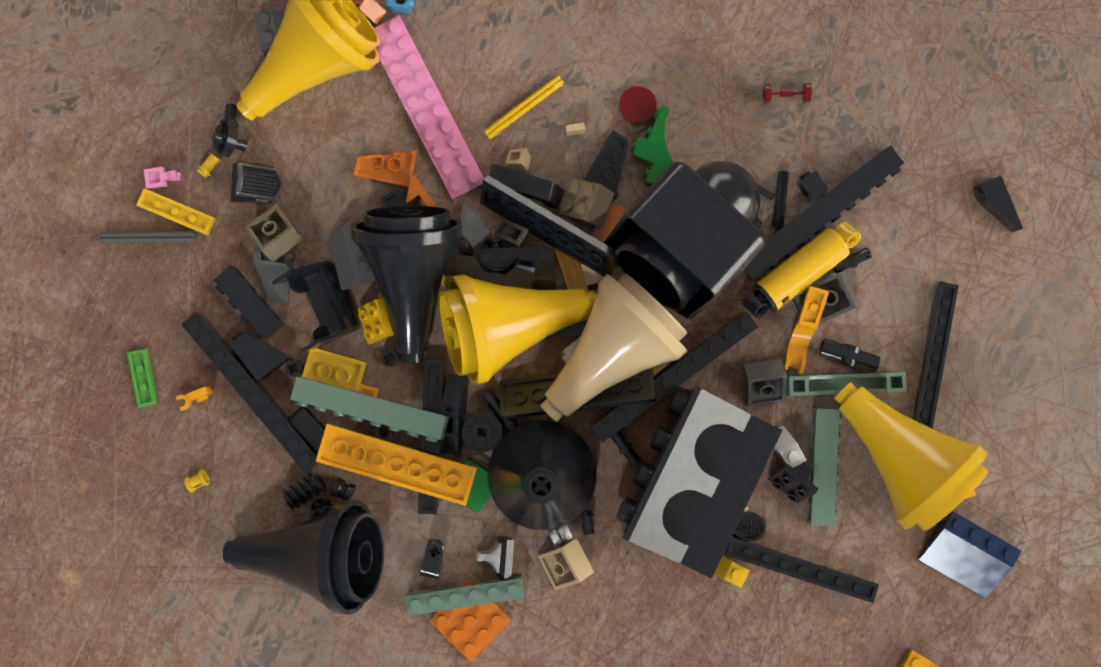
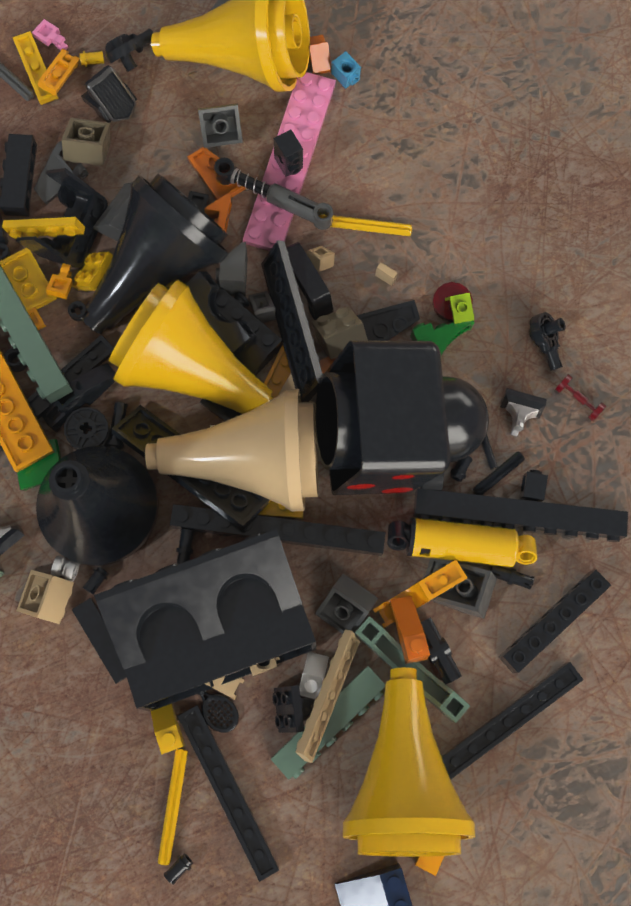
camera: 40 degrees right, 10 degrees down
none -> yellow plate [2,217,85,239]
none -> light orange plate [38,48,80,96]
none -> light orange plate [46,263,73,299]
none -> black tile [72,598,127,684]
none -> yellow axle [158,749,188,865]
none -> black pin [164,854,193,885]
none -> dark grey slope [198,103,243,148]
none -> piece [214,157,333,230]
none -> black brick [273,129,303,177]
none -> tan plate [296,630,360,763]
none -> orange slope [390,596,430,664]
none -> lime bracket [445,293,474,324]
none -> black brick [498,569,611,673]
none -> piece [500,388,547,436]
none -> black pin [529,312,566,371]

